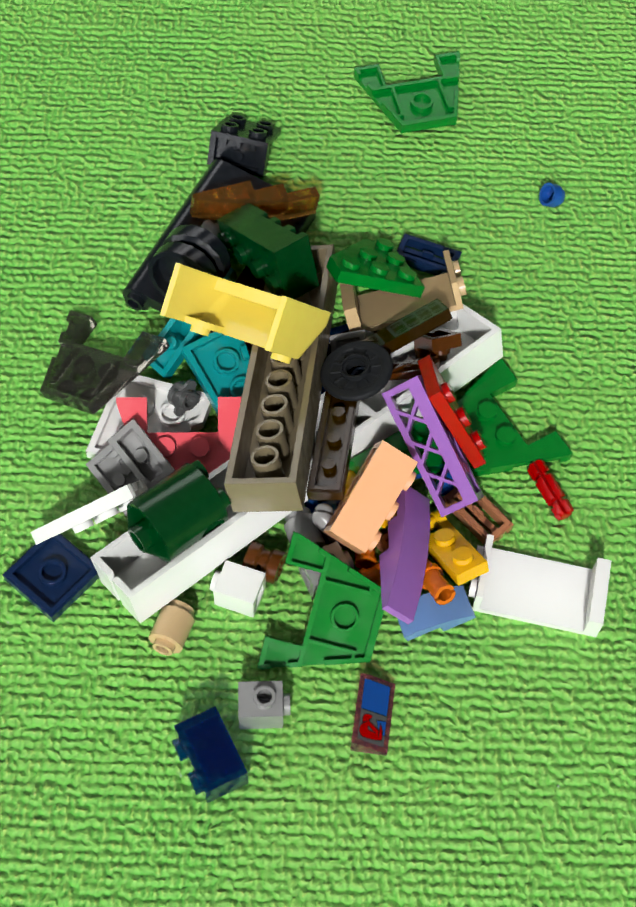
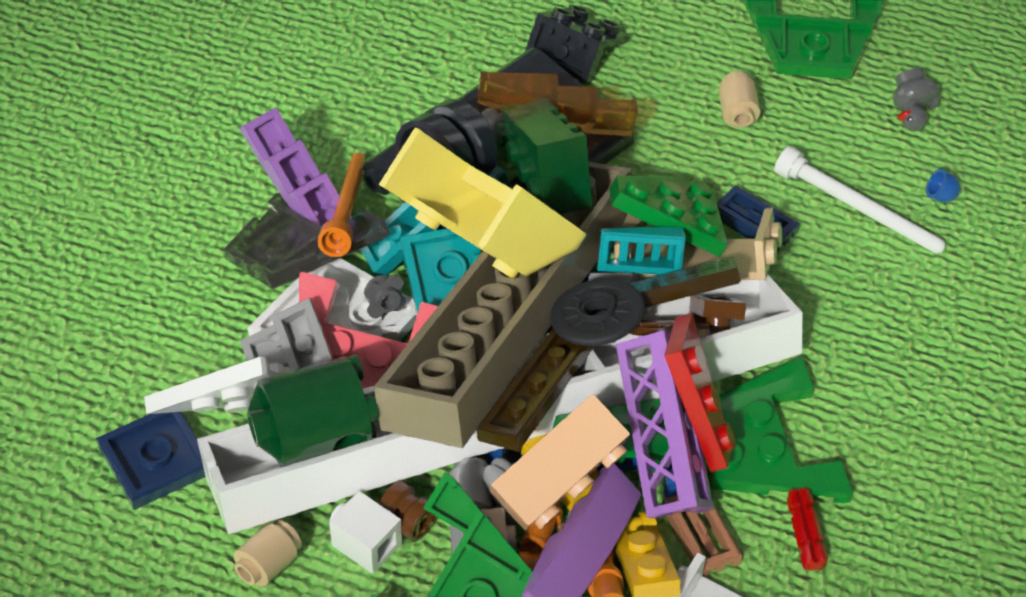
camera: 20 degrees right, 10 degrees down
none -> medium lavender slope [239,107,364,258]
none -> orange piece [318,152,366,257]
none -> teal slope [597,227,686,275]
none -> tan brick [718,71,760,128]
none -> white piece [774,145,946,254]
none -> dark grey animal [893,68,940,132]

